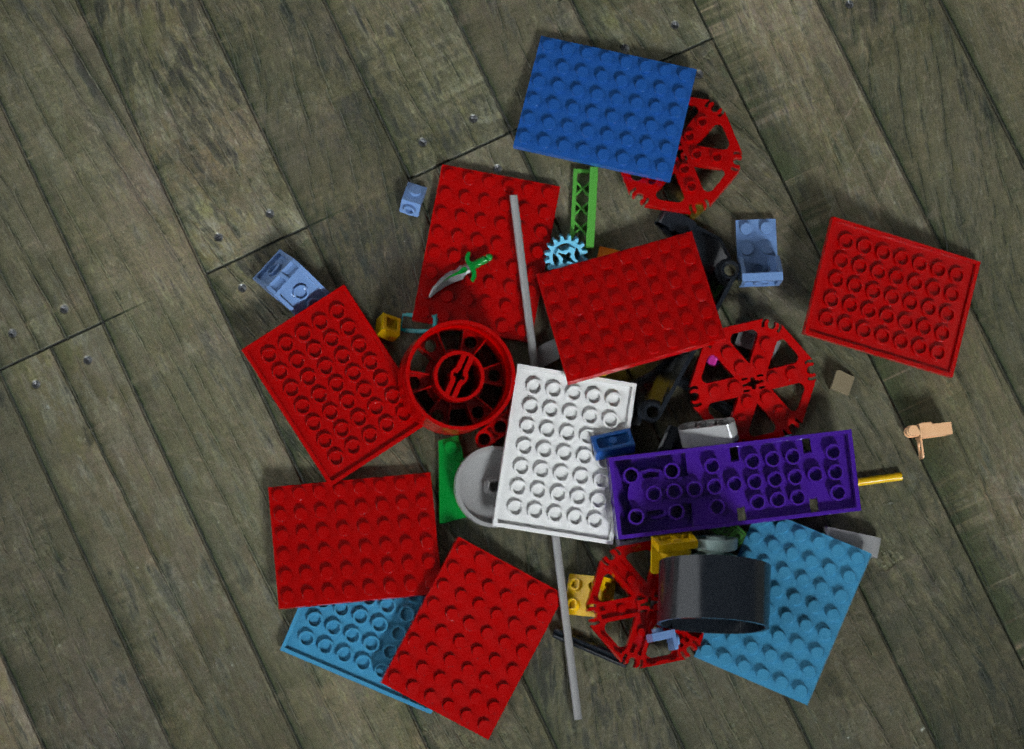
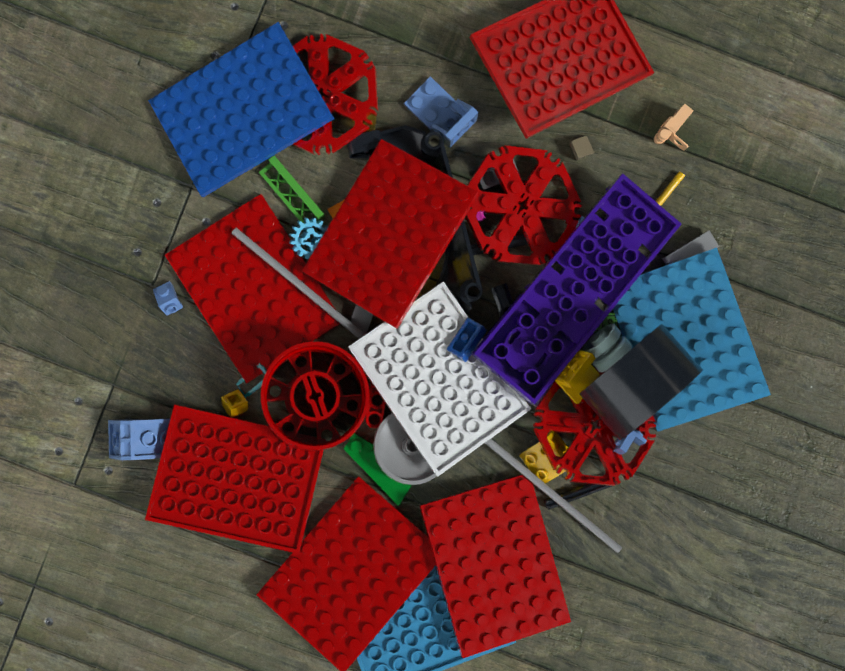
camera: 35 degrees left, 5 degrees up
piece [429,252,493,298] -> none
light grey beam [678,417,739,448] -> none

